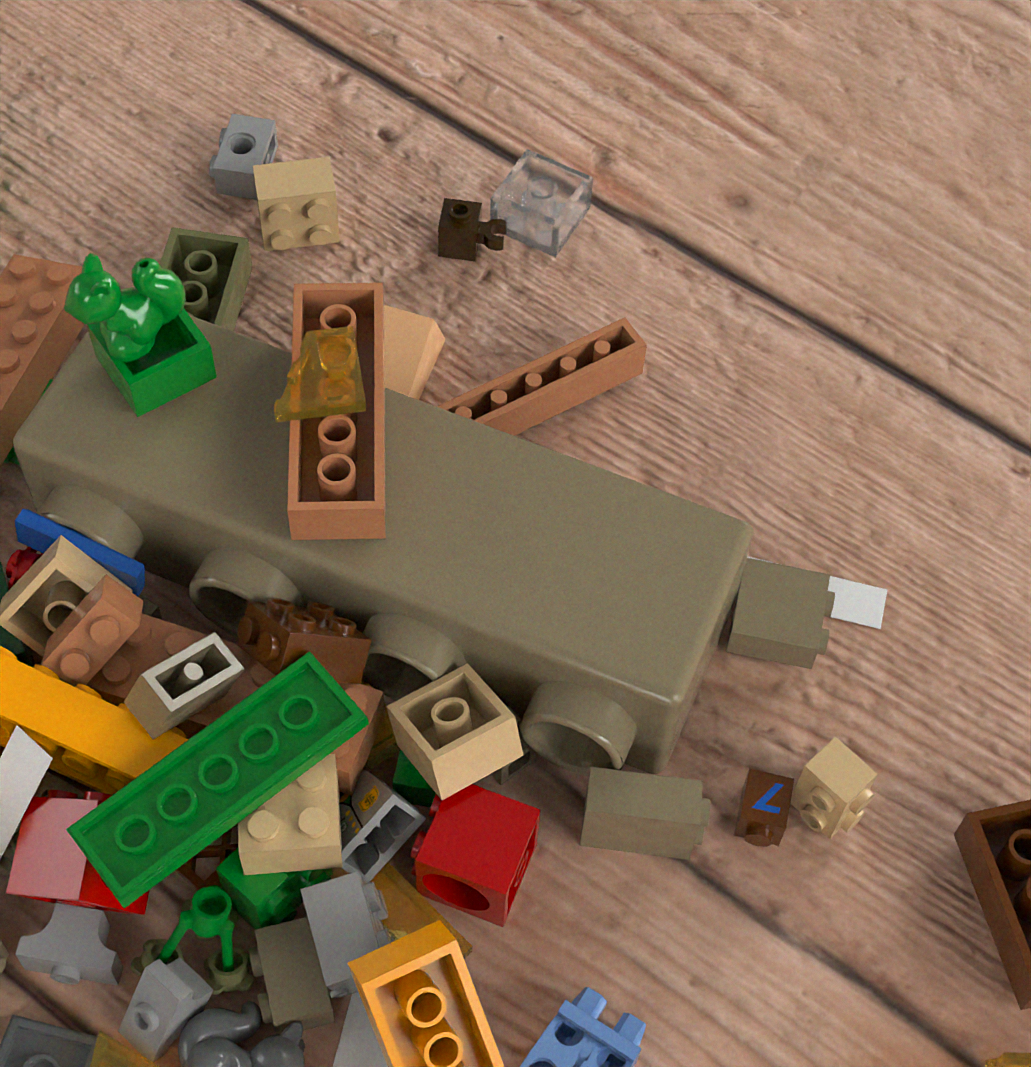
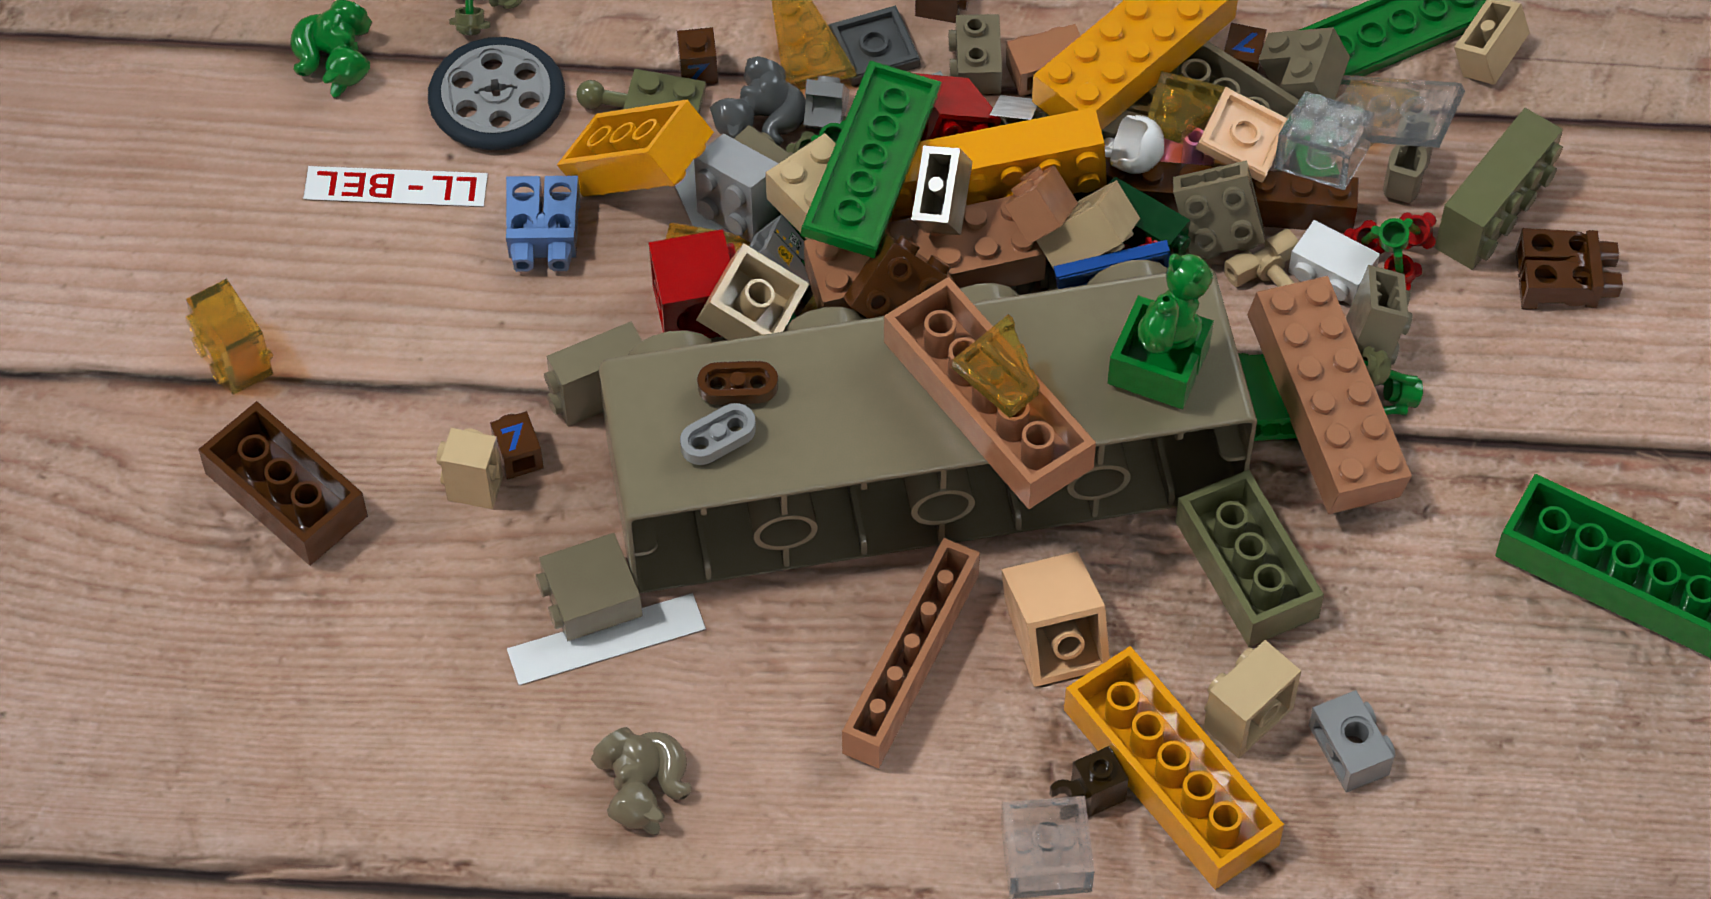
camera: 150 degrees right, 0 degrees up
none -> dark tan animal [591,727,692,835]
none -> light grey plate [680,403,756,465]
none -> reddish brown plate [697,361,778,405]
none -> light orange brick [1064,646,1284,890]

